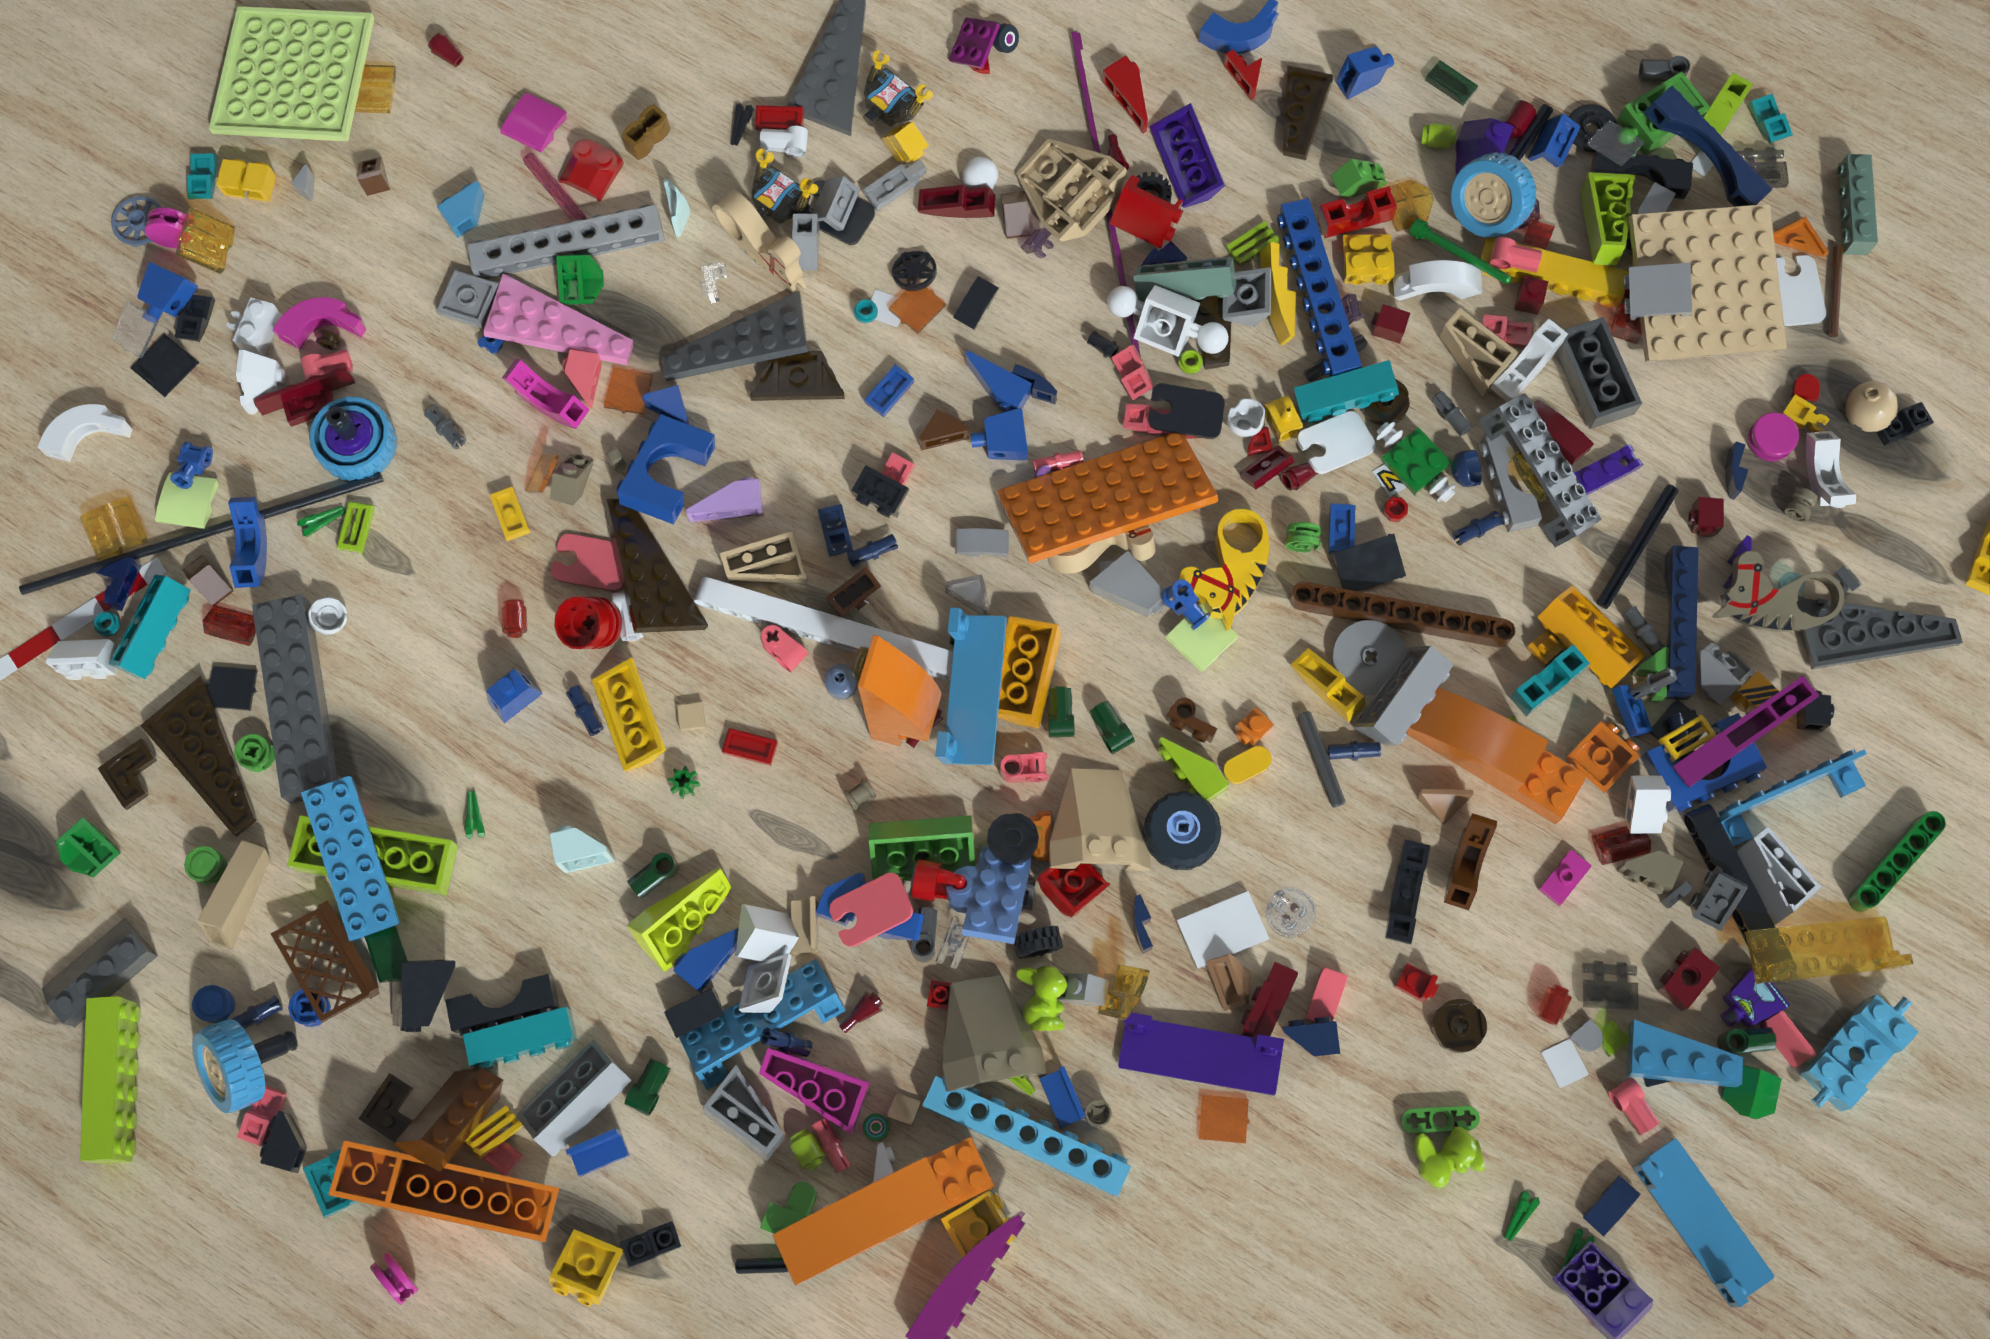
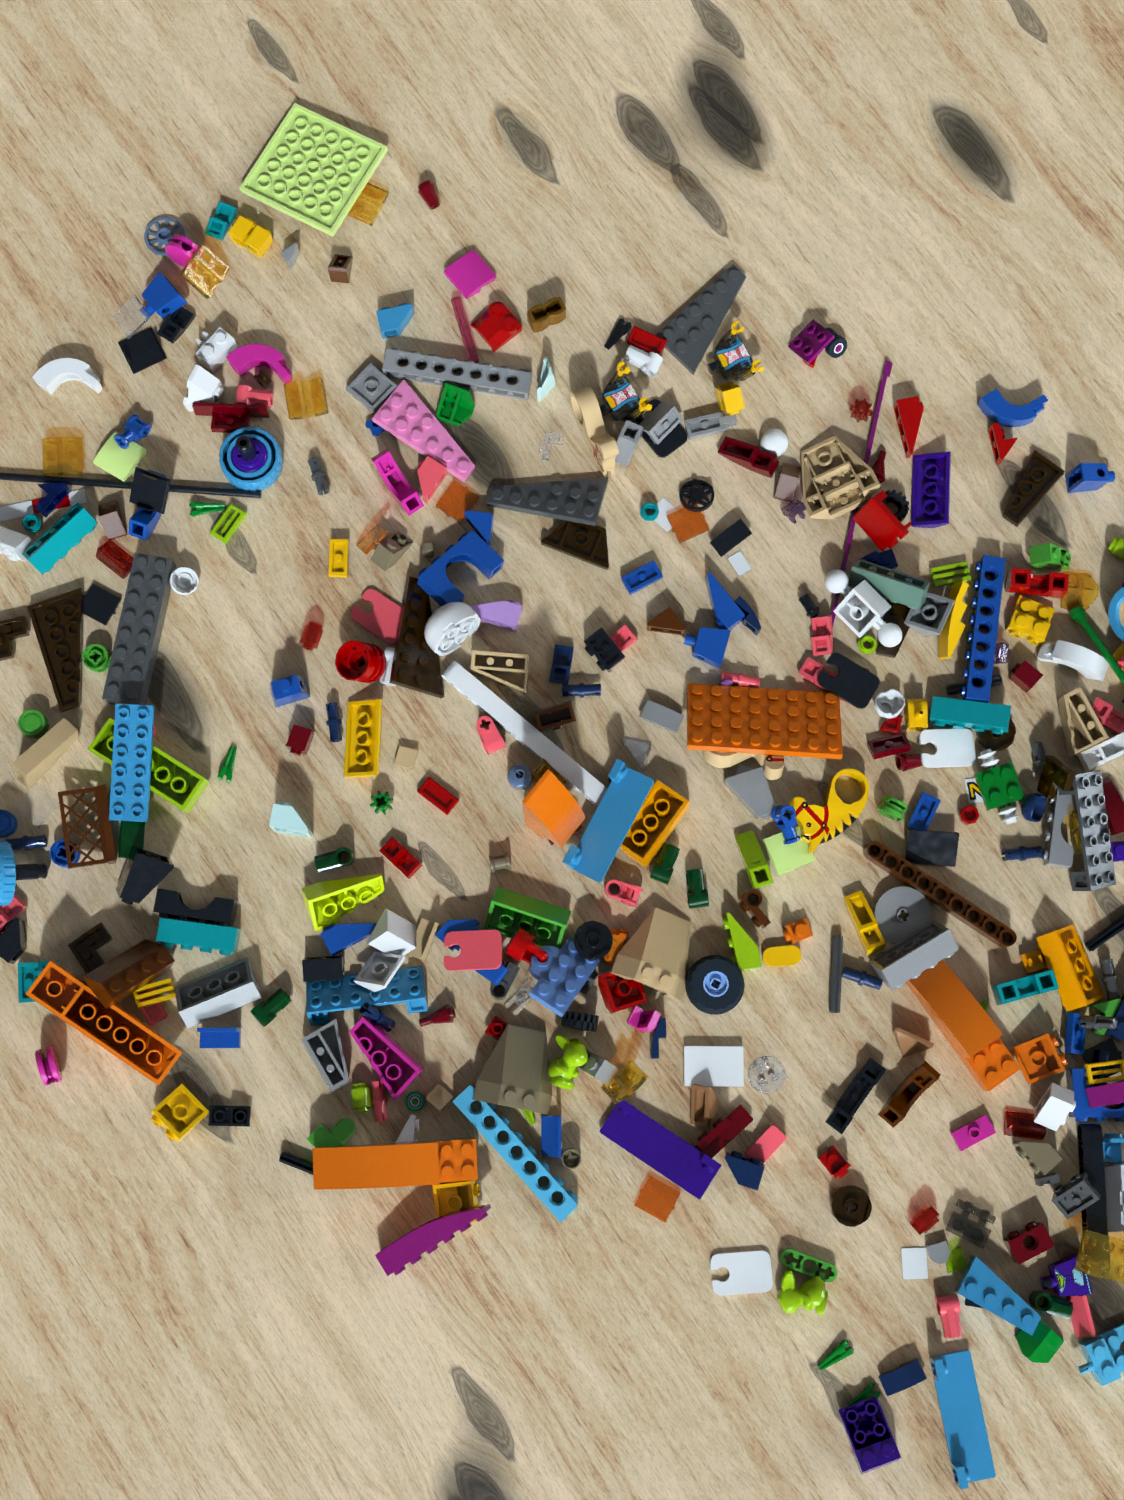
camera: 20 degrees right, 5 degrees up
none -> clear piece [15,782,60,828]
none -> black piece [129,467,171,514]
none -> clear yellow slope [283,377,329,420]
none -> dark red brick [286,724,314,756]
none -> red slope [379,837,422,879]
none -> white cylinder [424,602,481,656]
none -> dark pink bracket [626,1006,661,1032]
none -> white piece [710,1250,773,1296]
none -> white sticker [728,551,751,576]
none -> lime slope [734,830,774,890]
none -> clear red gear [849,398,873,423]
none -> dark brown plate [1037,755,1075,799]

